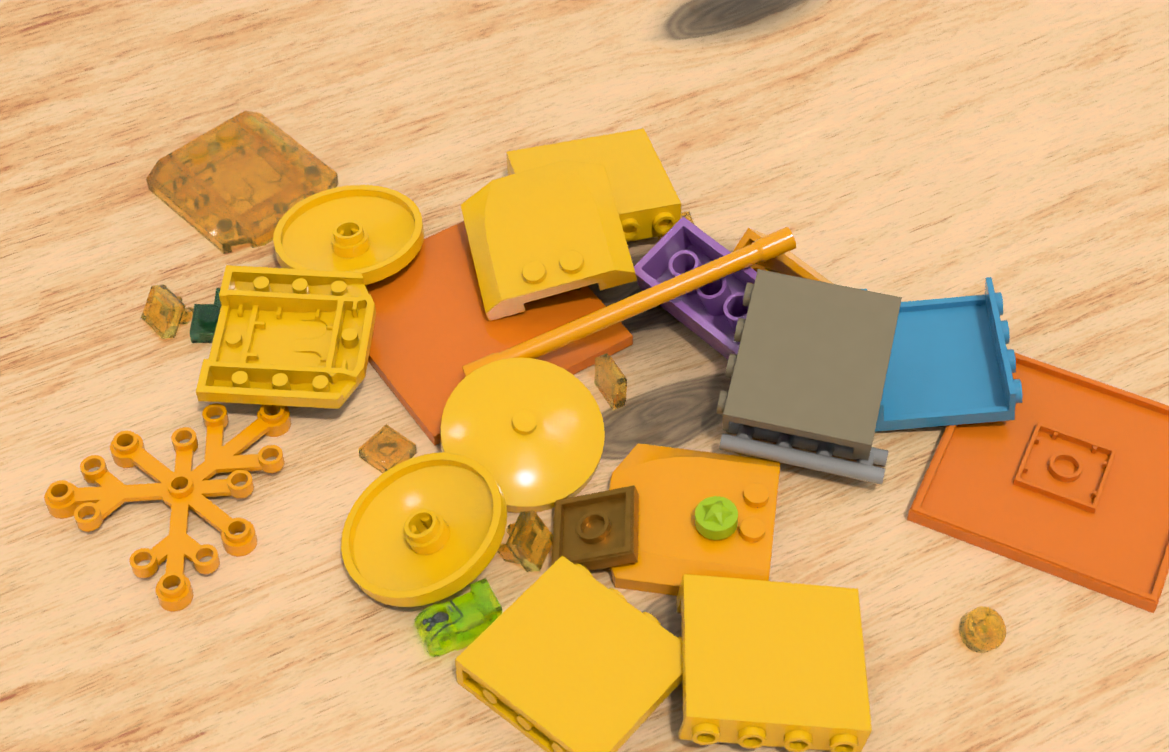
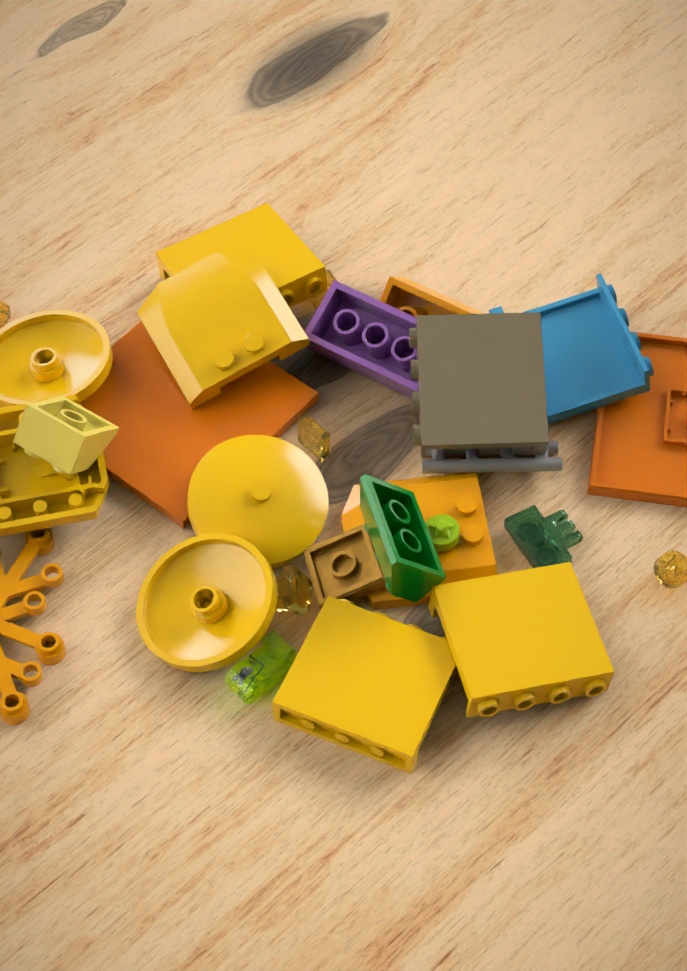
camera: 15 degrees left, 5 degrees up
clear yellow tile [358,424,417,473] -> none
light orange piece [462,227,797,376] -> none
none -> light yellow slope [13,396,120,475]
none -> green slope [360,474,446,603]
none -> clear green hinge [504,505,583,568]

